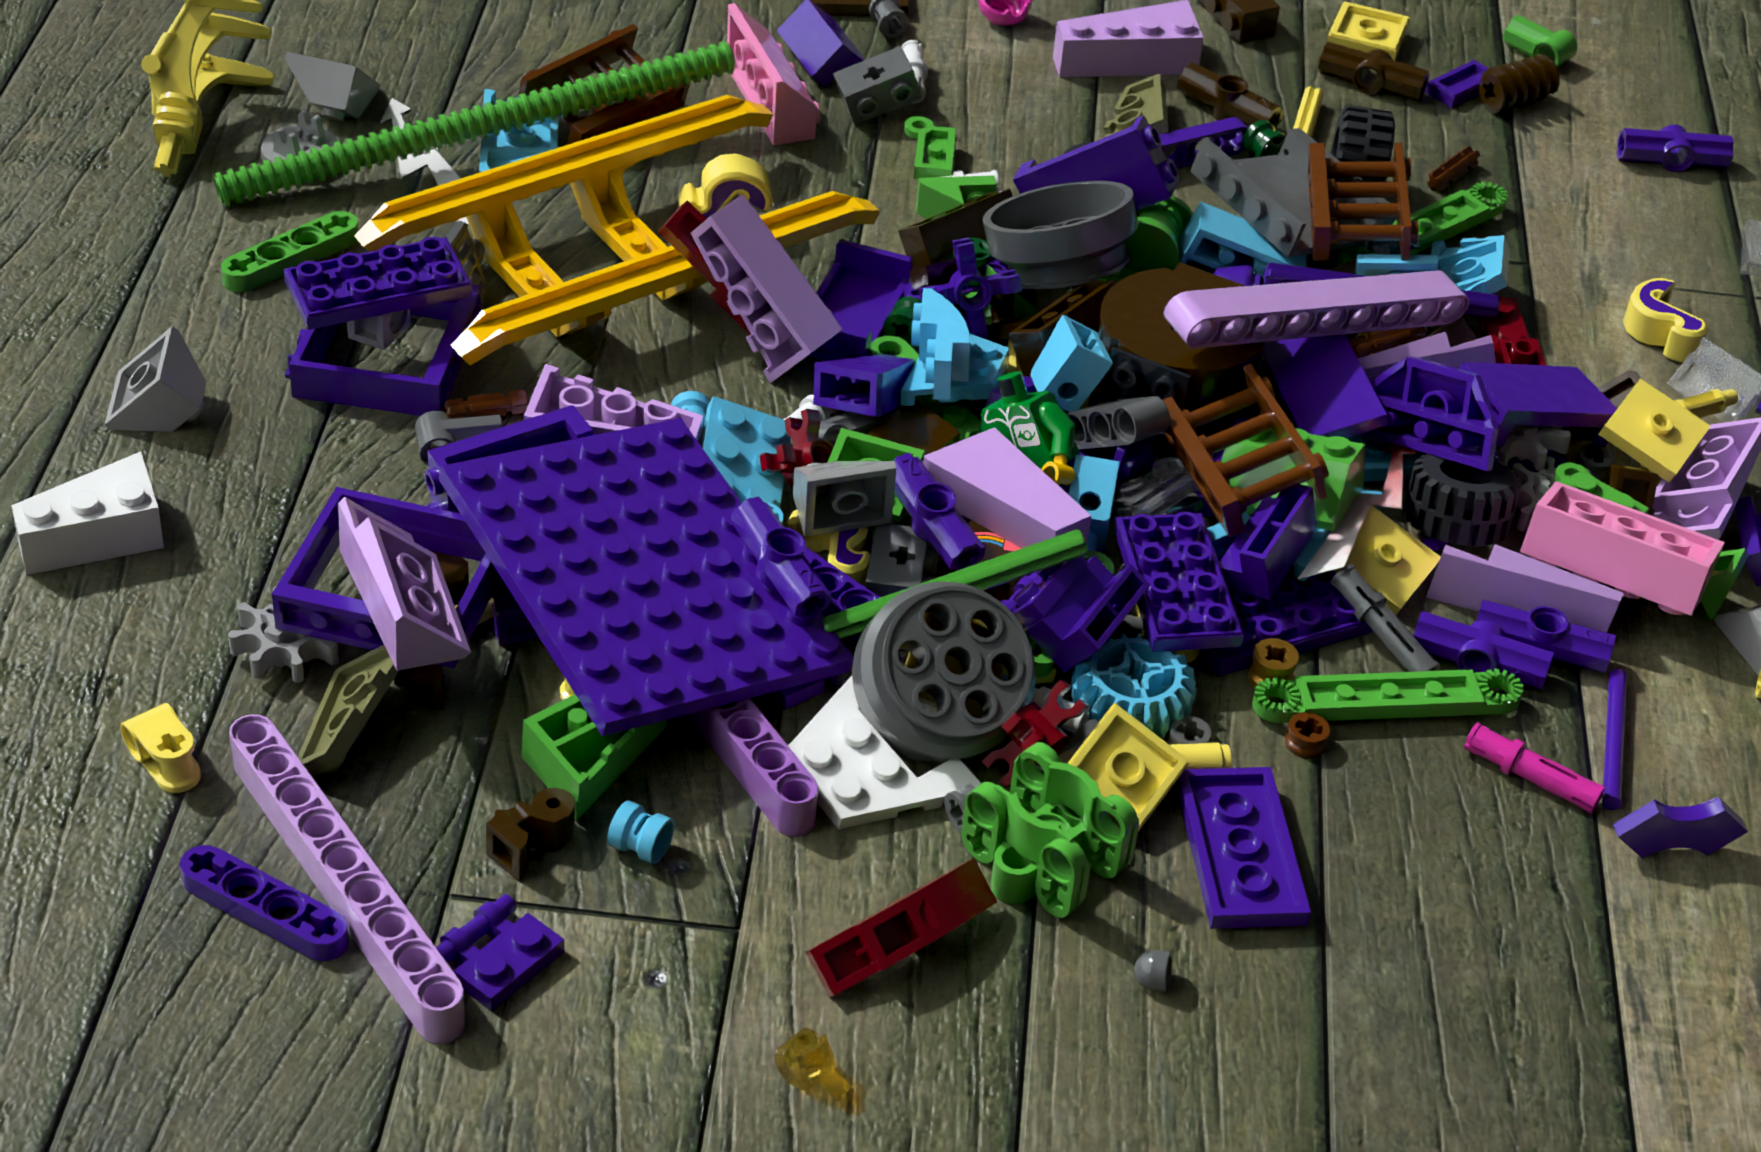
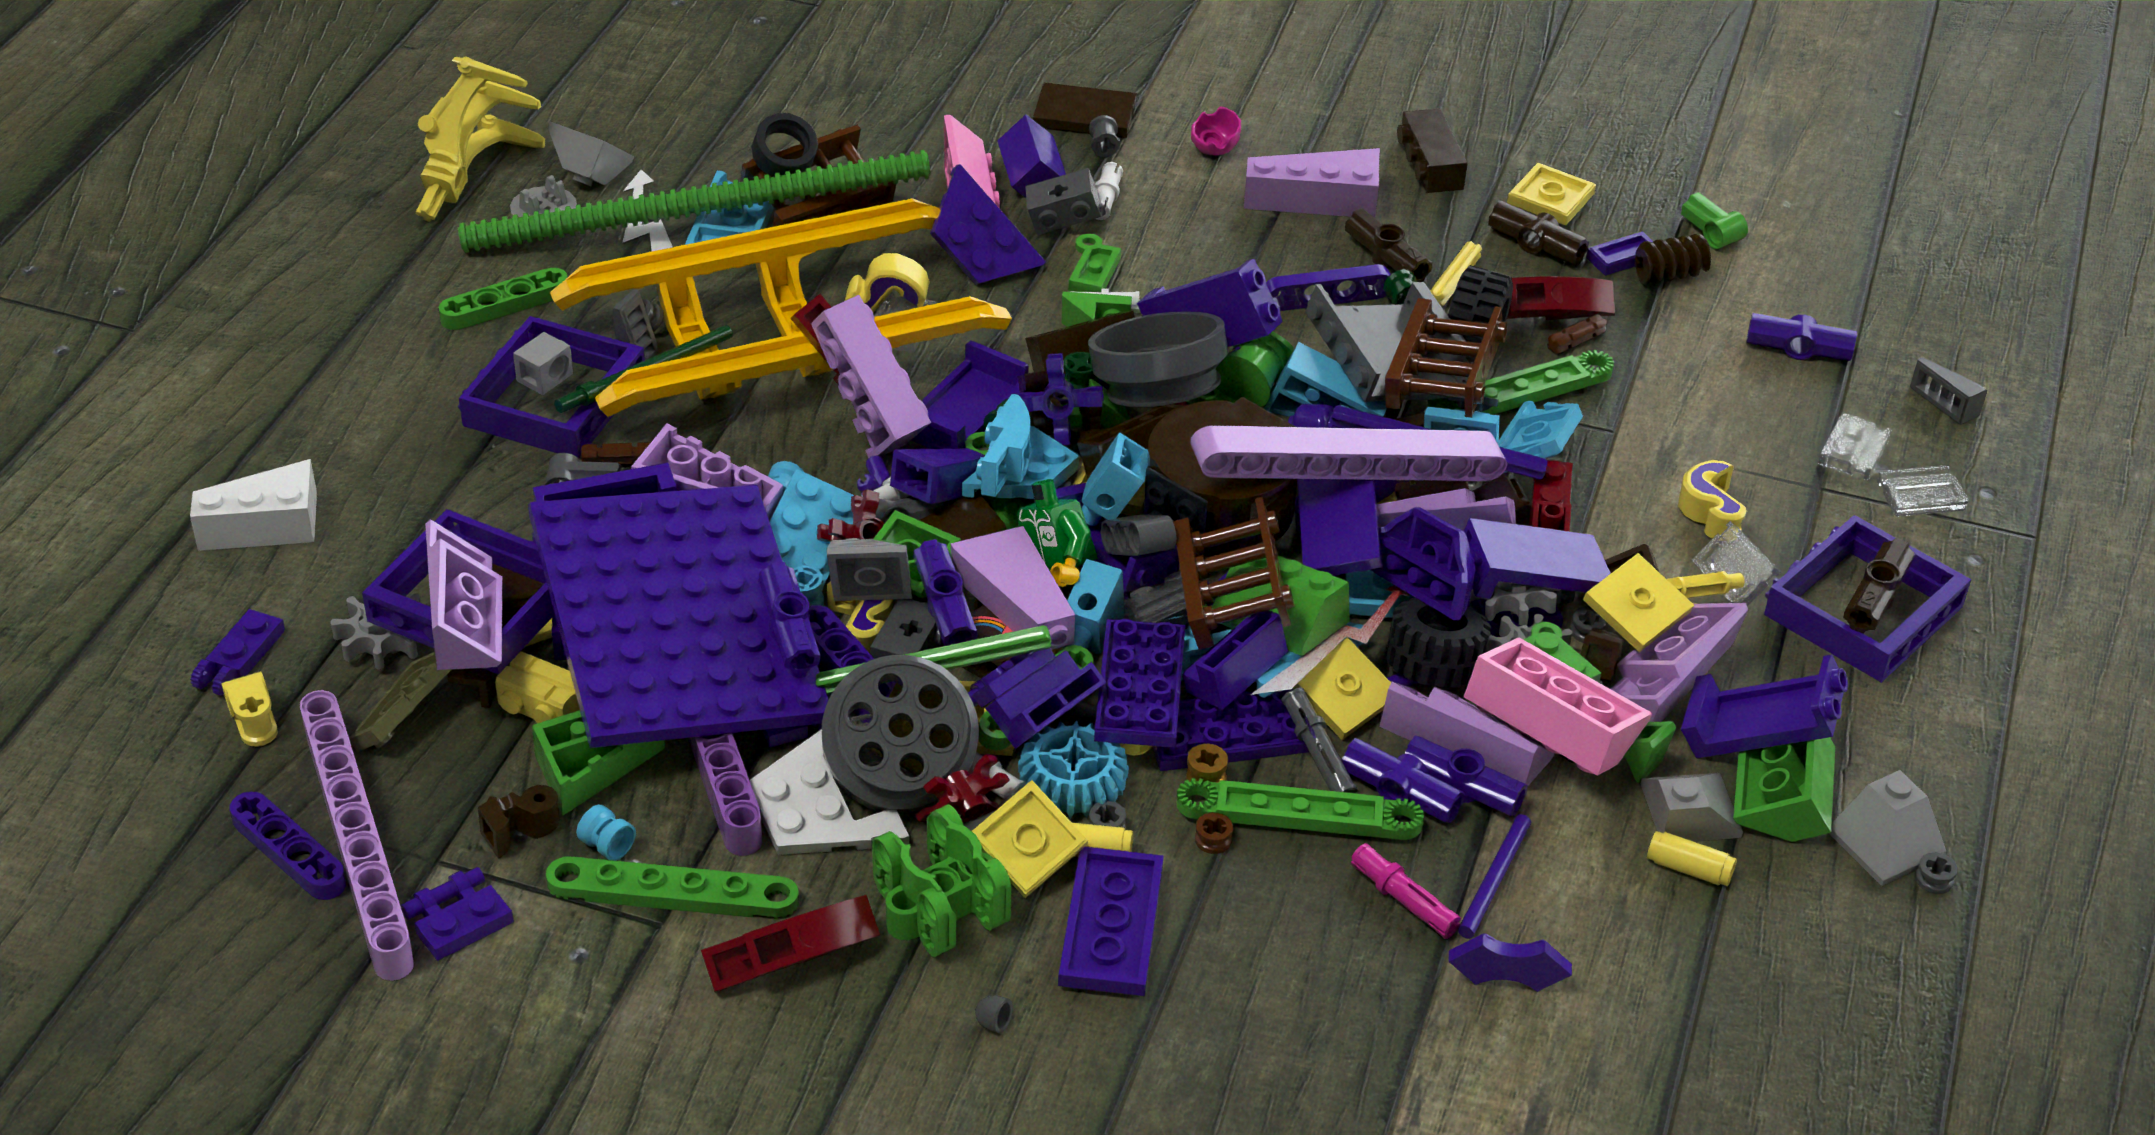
camera: 15 degrees right, 0 degrees up
light grey slope [104,326,206,432] -> none
dark purple tile [284,237,472,330] -> none
clear yellow piece [774,1027,852,1102] -> none
olive wing [1097,73,1169,140] -> none
none -> dark purple hinge [190,609,285,696]
none -> light yellow brick [495,651,580,723]
none -> bright green plate [546,856,799,920]
none -> dark green bar [554,325,733,413]
none -> black tyre [751,113,818,177]
none -> dark purple arm [857,456,891,495]
none -> dark purple wing [930,164,1046,285]
none -> dark red slope [1507,276,1615,320]

